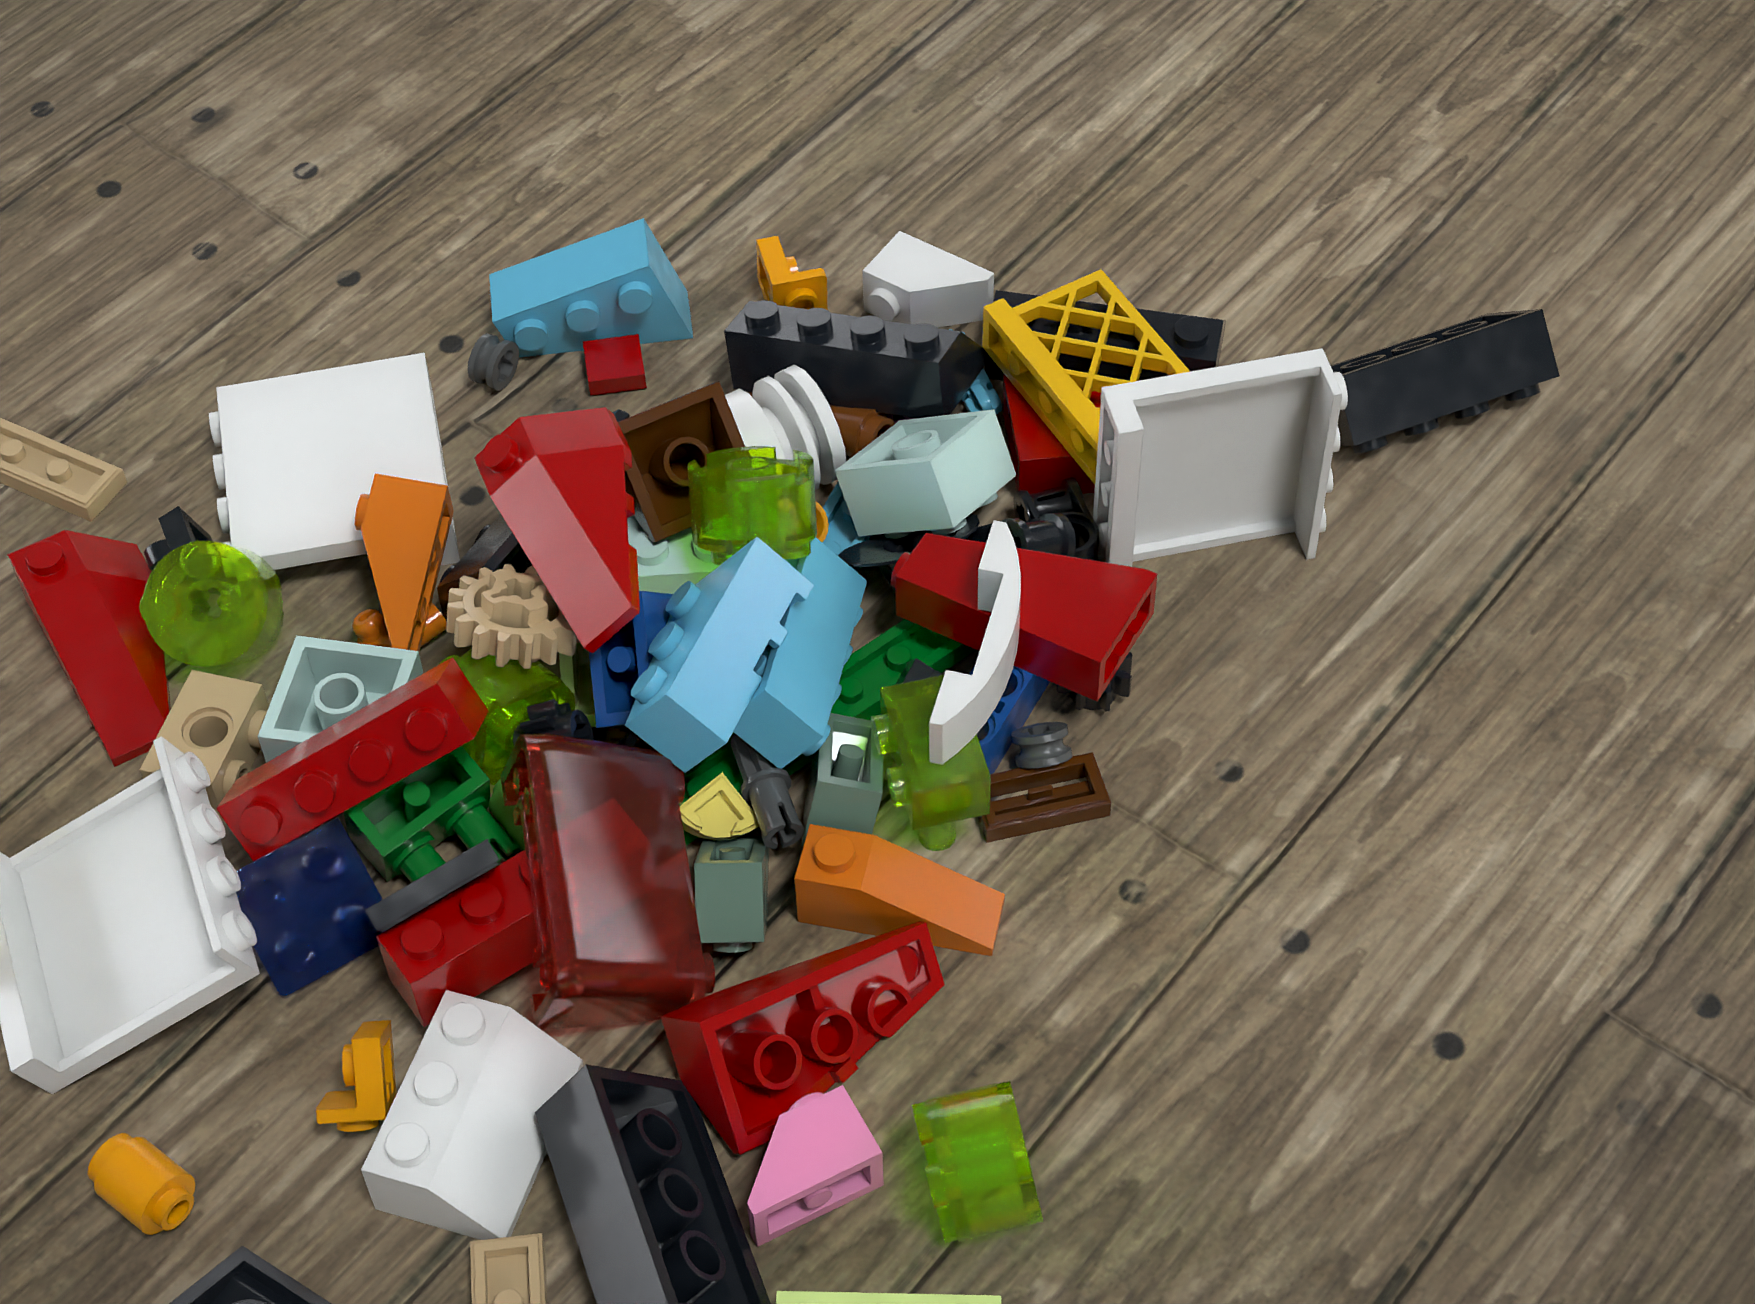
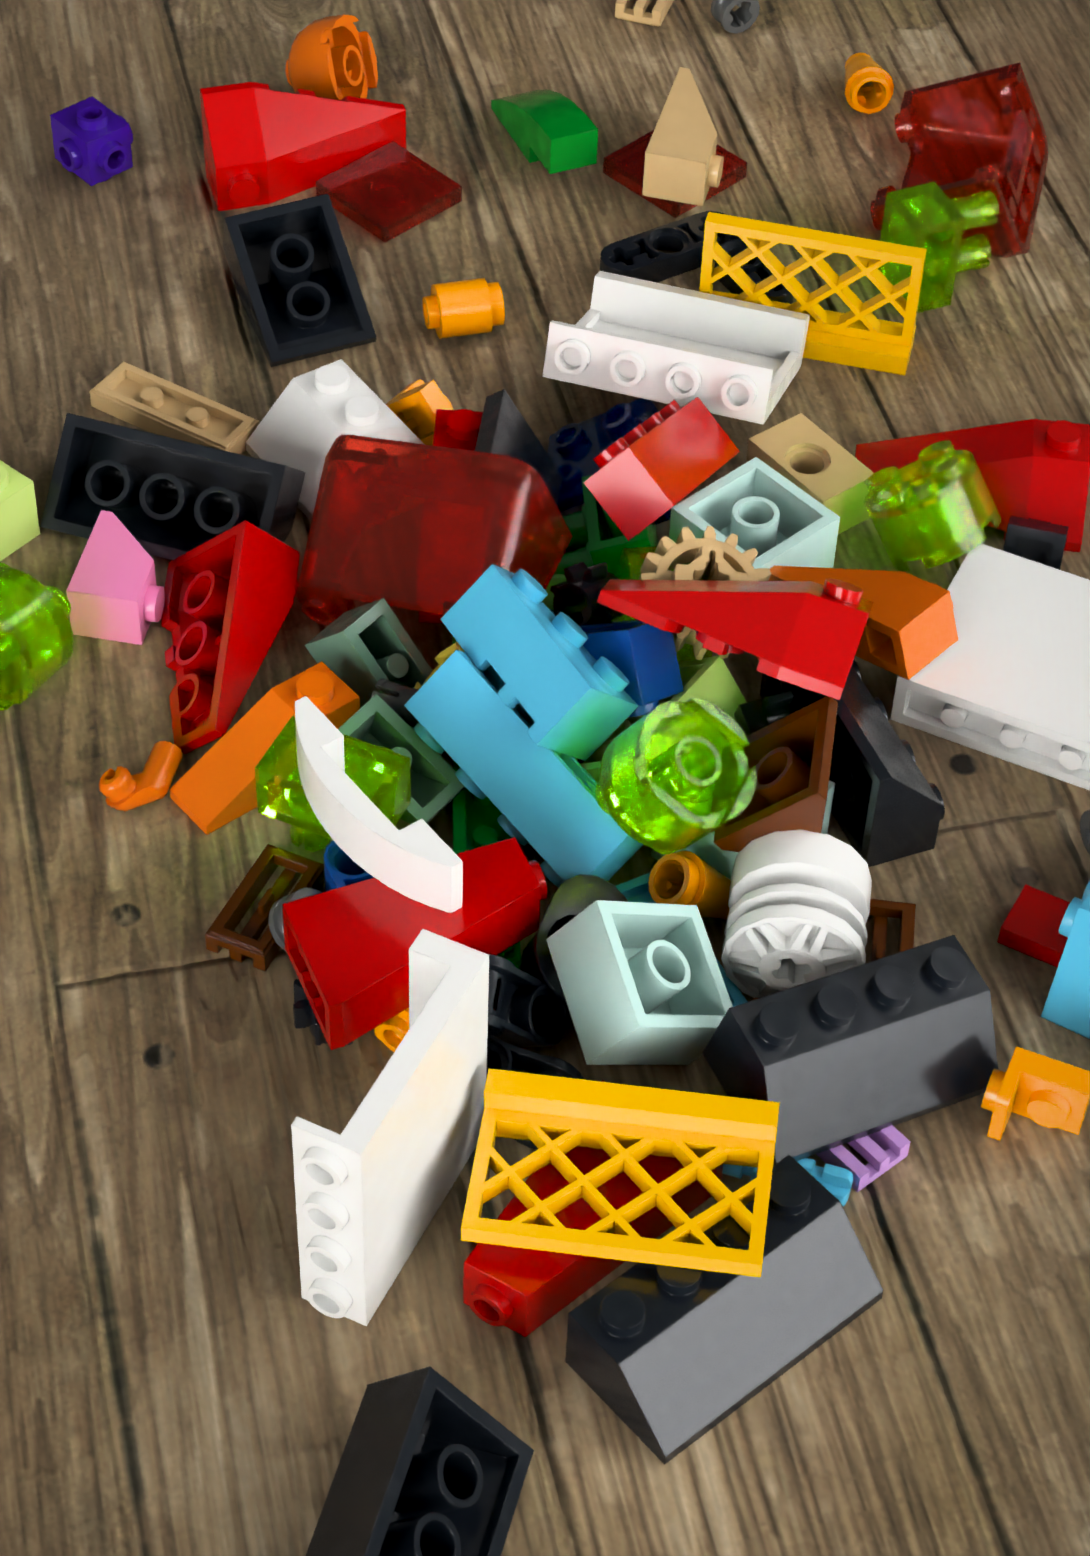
camera: 125 degrees right, 5 degrees down
white slope [863,231,994,328] -> none
none -> orange arm [99,741,183,812]

